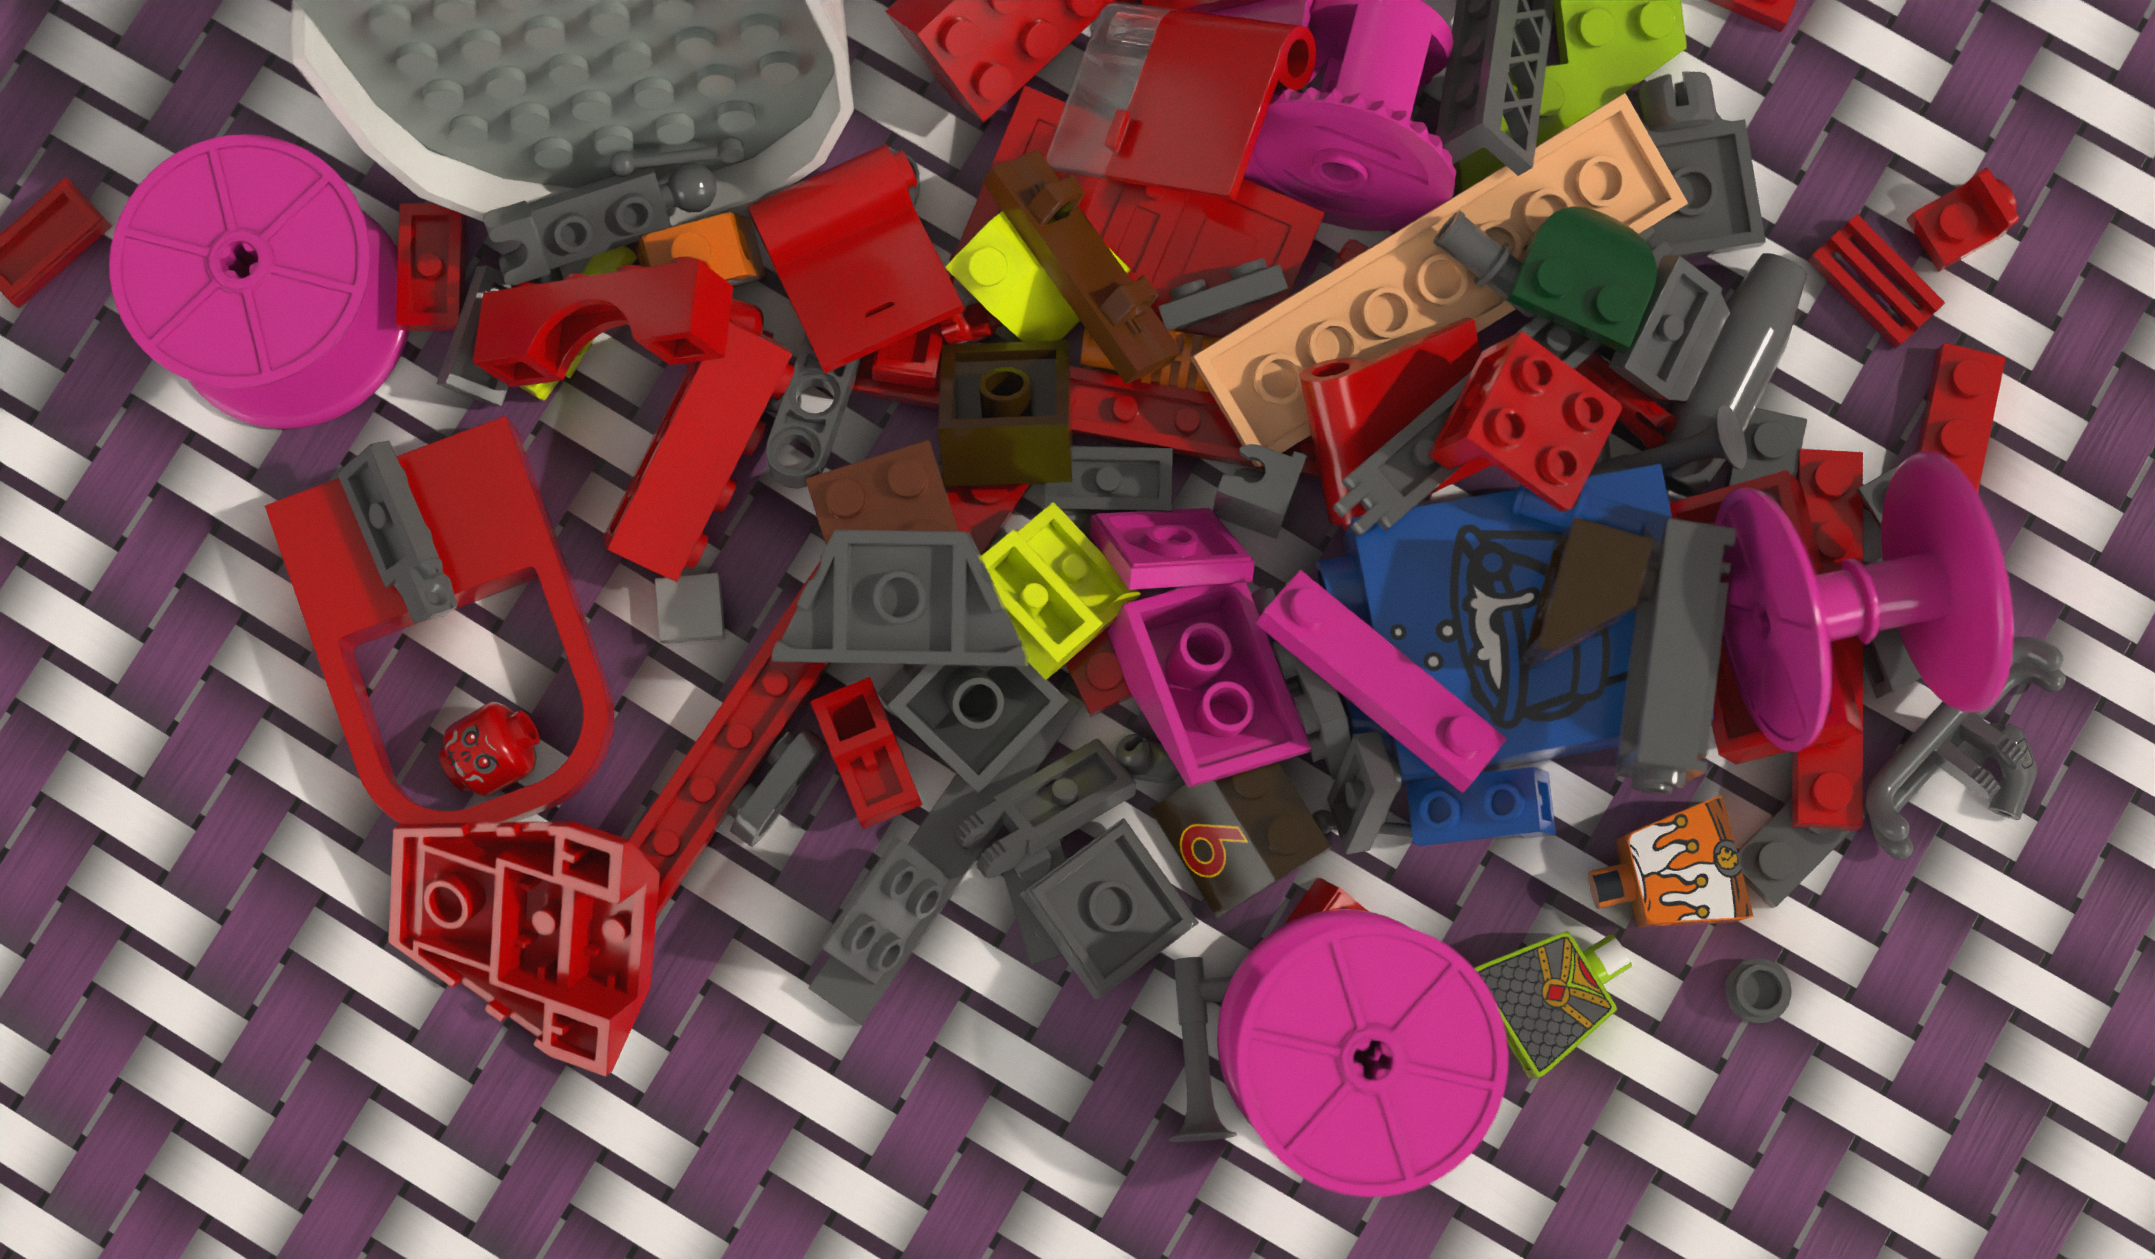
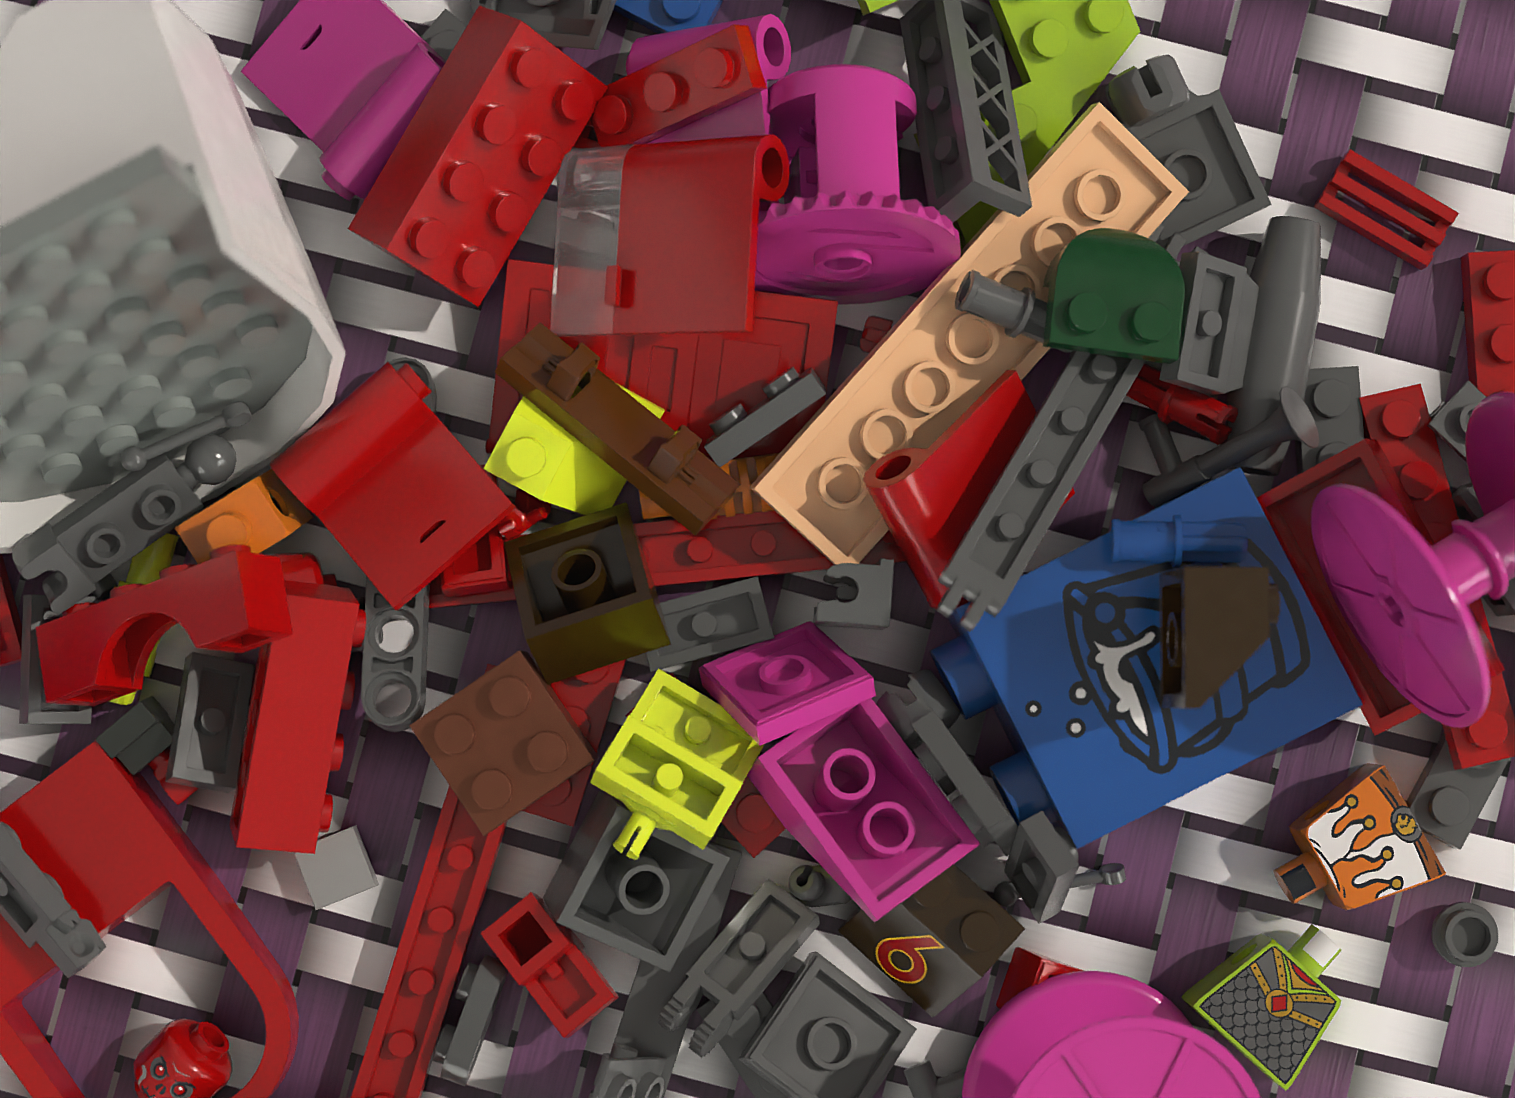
camera: 20 degrees left, 5 degrees up
dark grey wing [772,530,1028,666] -> none
dark pink plate [1256,570,1507,793] -> none
blue bracket [1407,767,1556,846] -> none
red bracket [1428,331,1622,512] -> none
dark grey door [1615,519,1736,794] -> none
red bracket [1906,167,2019,272] -> none
none -> pearl dark grey piece [95,695,199,805]
none -> dark grey plate [165,652,255,793]

